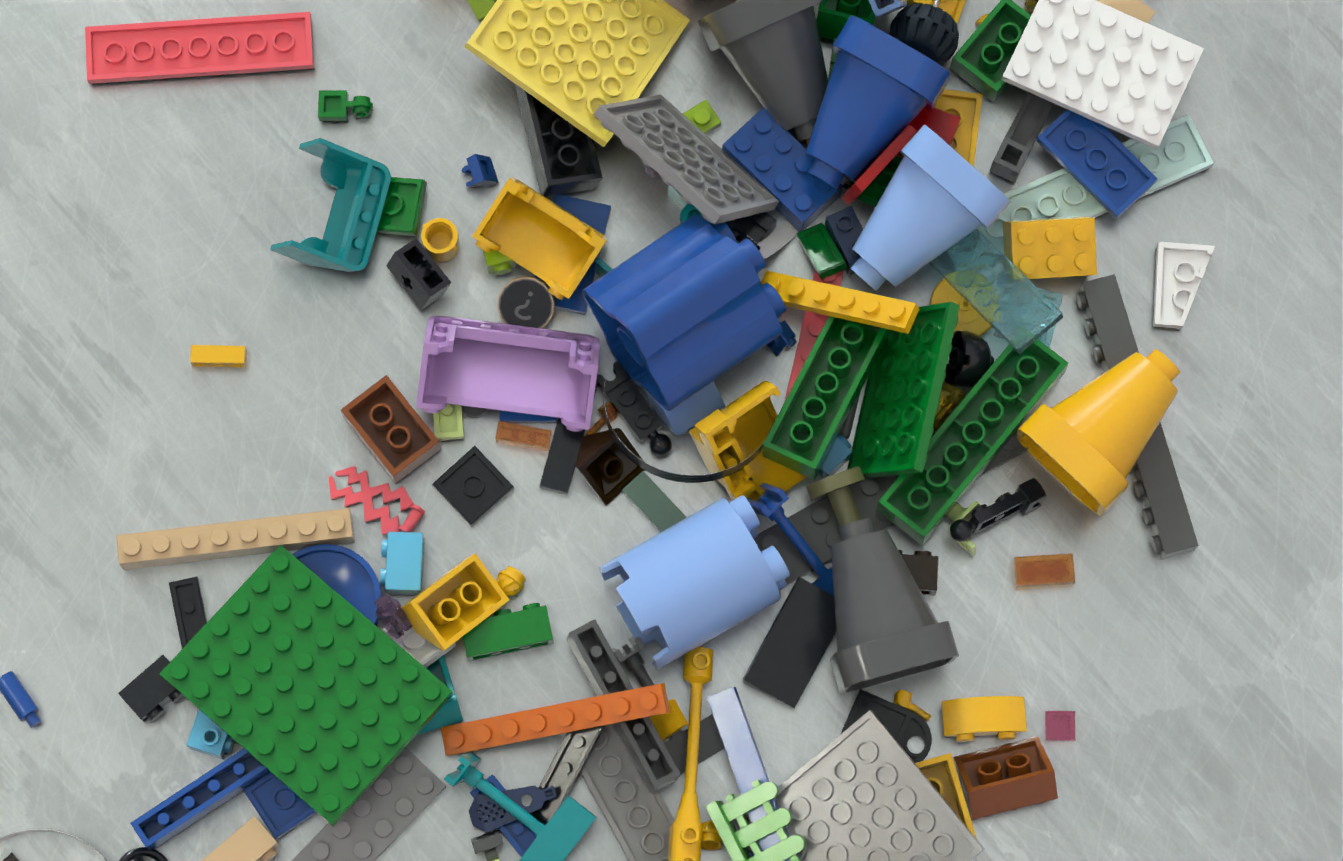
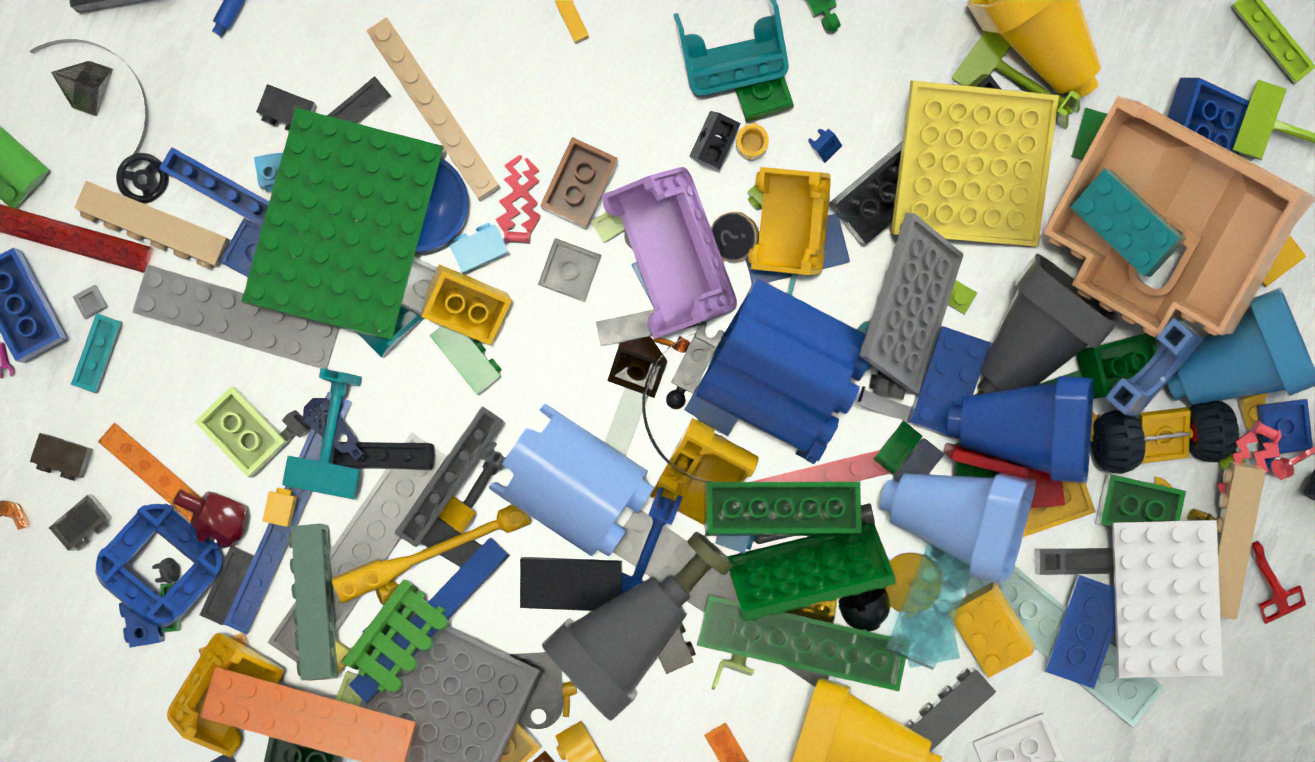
camera: 65 degrees right, 10 degrees up
clear purple arm [375,595,412,639] -> none
orange plate [441,683,670,756] -> none
clear orange piece [495,421,552,451] -> none
yellow plate [496,566,526,597] -> none
yellow plate [761,270,919,334] -> none
black plate [950,478,1047,542] -> none

